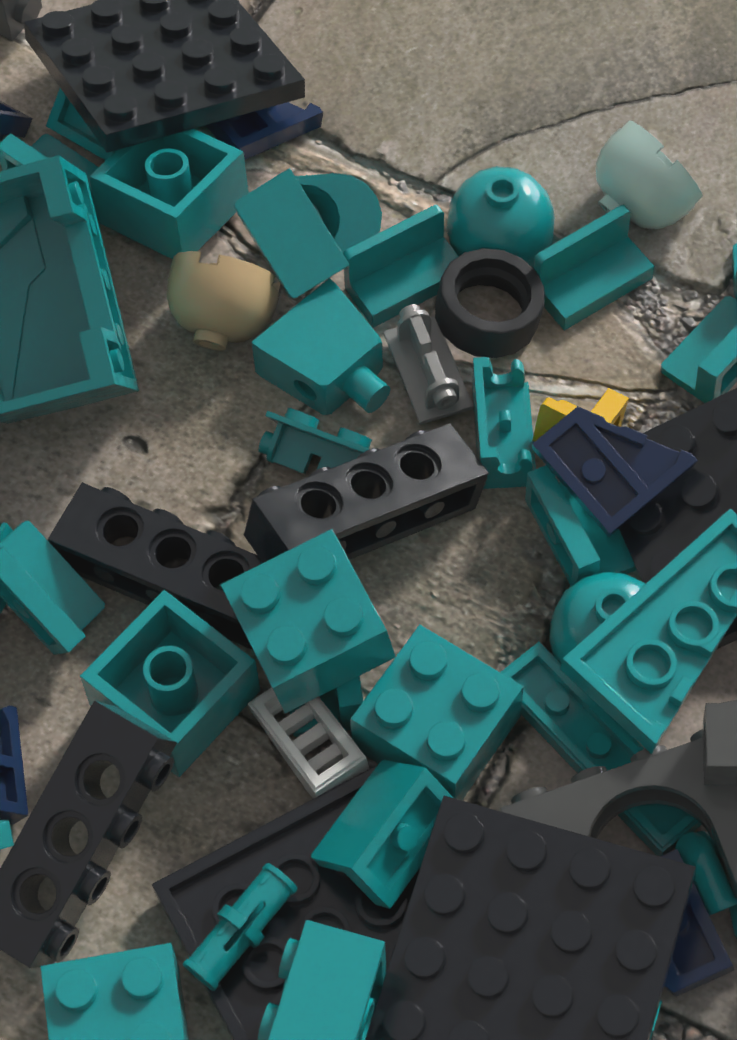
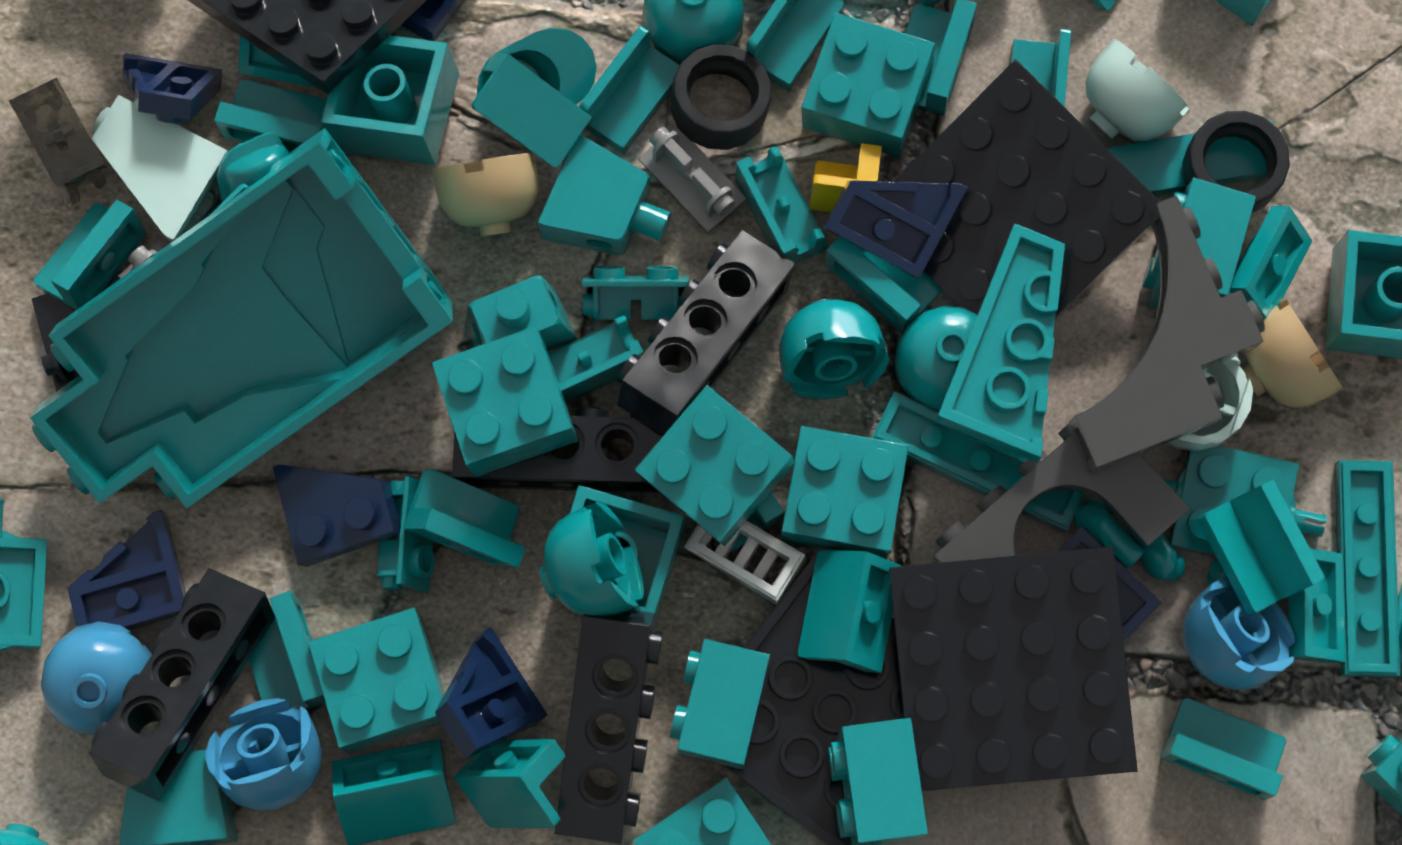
camera: 25 degrees left, 15 degrees up
teal pin [182,863,298,991] -> none
none -> teal brick [432,326,578,478]
none -> teal torso [464,275,577,351]
none -> teal cylinder [540,501,644,616]
none -> teal hinge [548,315,644,404]
none -> teal brick [669,639,770,770]
none -> teal cylinder [779,299,889,400]
none -> teal brick [801,12,935,158]

